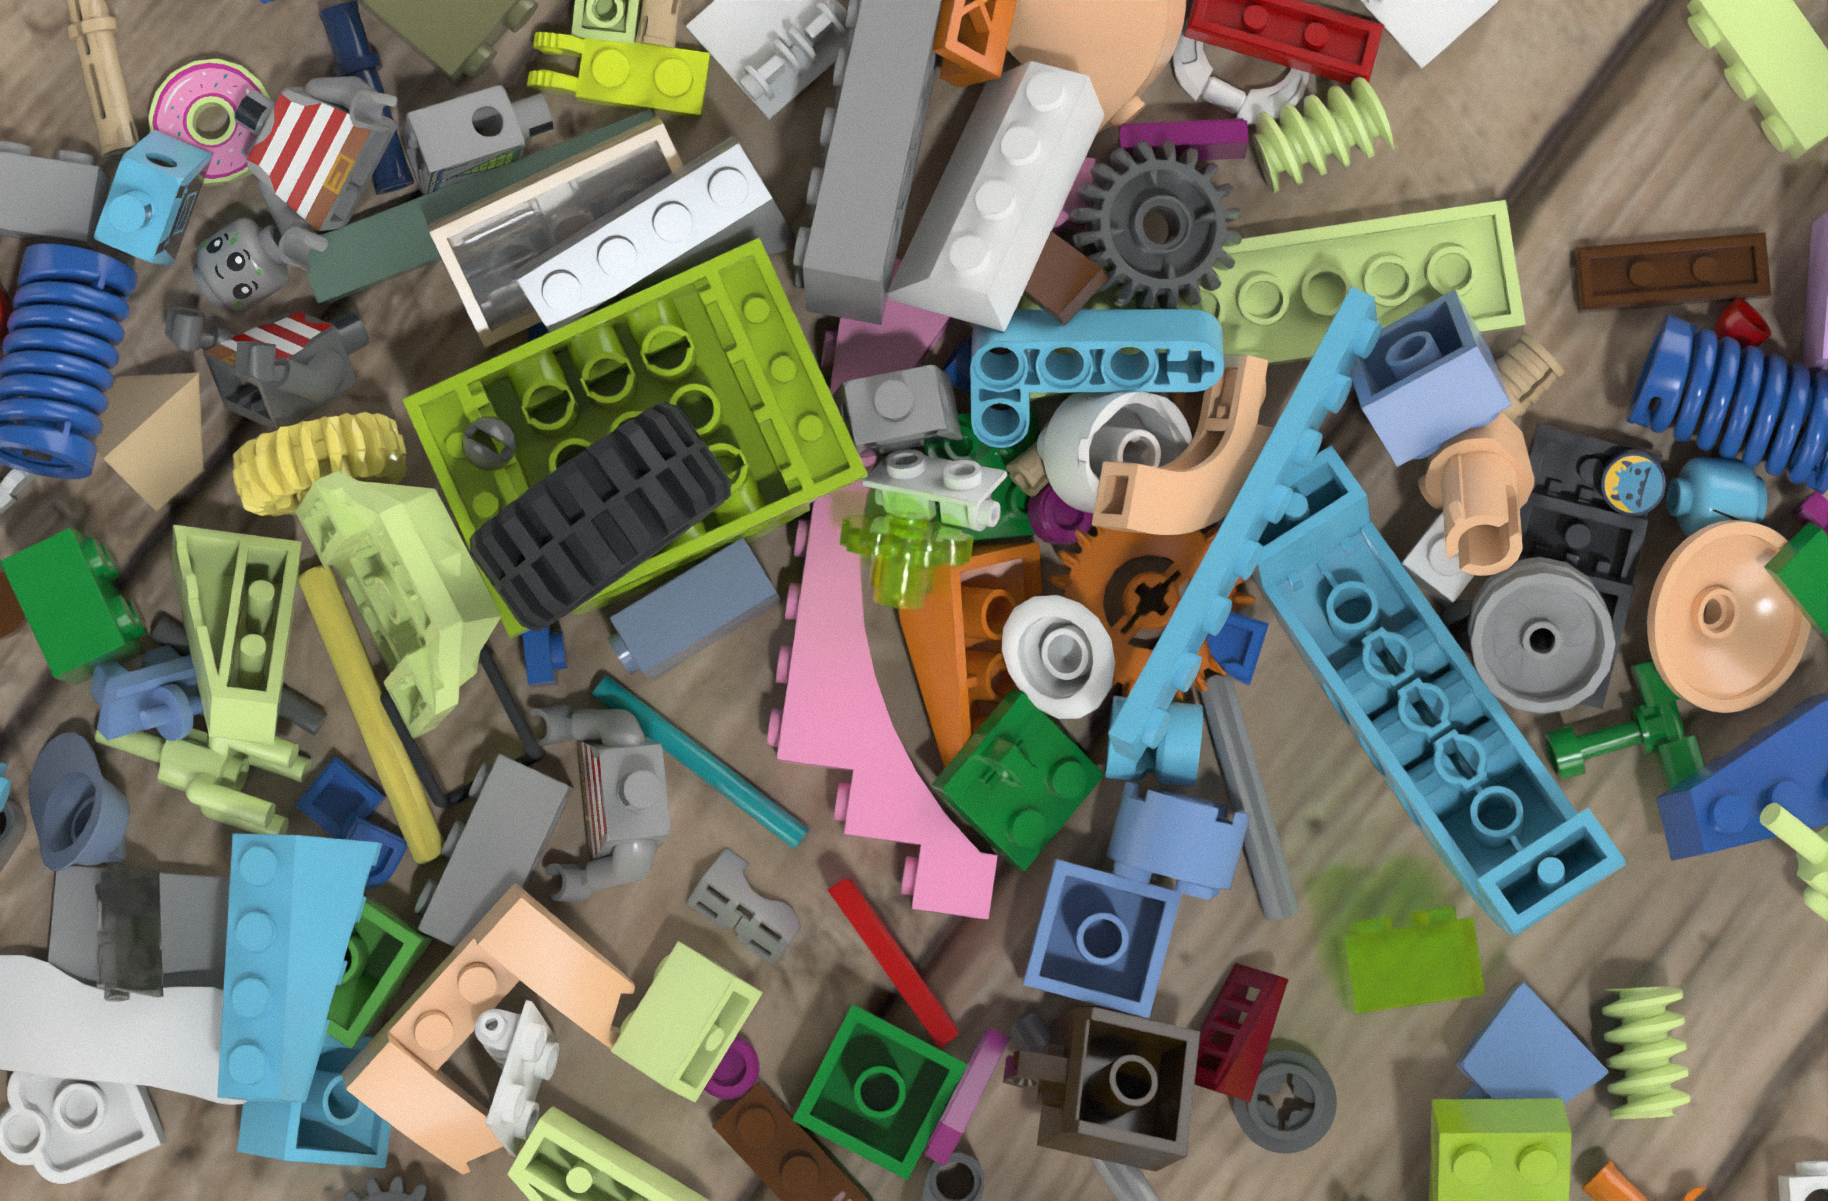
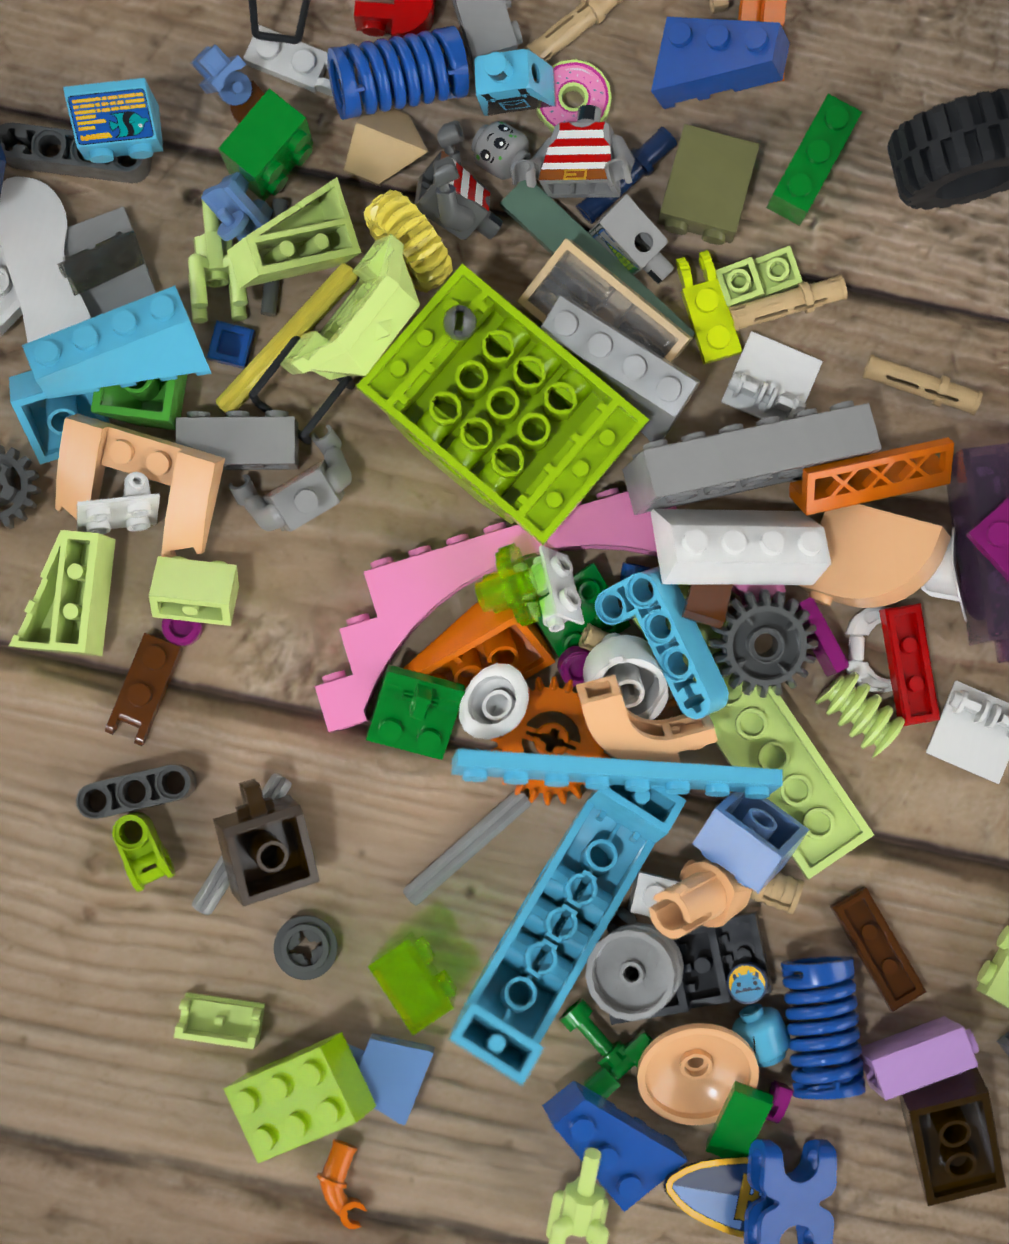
camera: 55 degrees right, 0 degrees up
sand blue piece [28,732,130,871] -> none
blue tile [336,812,408,889] -> none
black tyre [470,401,731,632] -> none
blue plate [522,624,568,688] -> none
teal bar [592,675,810,850] -> none
sand blue brick [607,537,781,681] -> none
light grey piece [686,847,802,966] -> none
green brick [792,1004,968,1181] -> none
red tile [827,877,959,1048] -> none
light grey torso [832,365,962,459] -> none
magenta tile [924,1028,1010,1166] -> none
medium blue brick [1021,859,1182,1018] -> none
medium azure wheel [1105,696,1203,787] -> none
medium blue brick [1106,781,1251,900] -> none
dark red slope [1194,963,1288,1102] -> none
blue tile [1205,611,1269,686] -> none
yellowish green piece [1602,986,1691,1119] -> none
red hinge [1714,298,1772,350] -> none

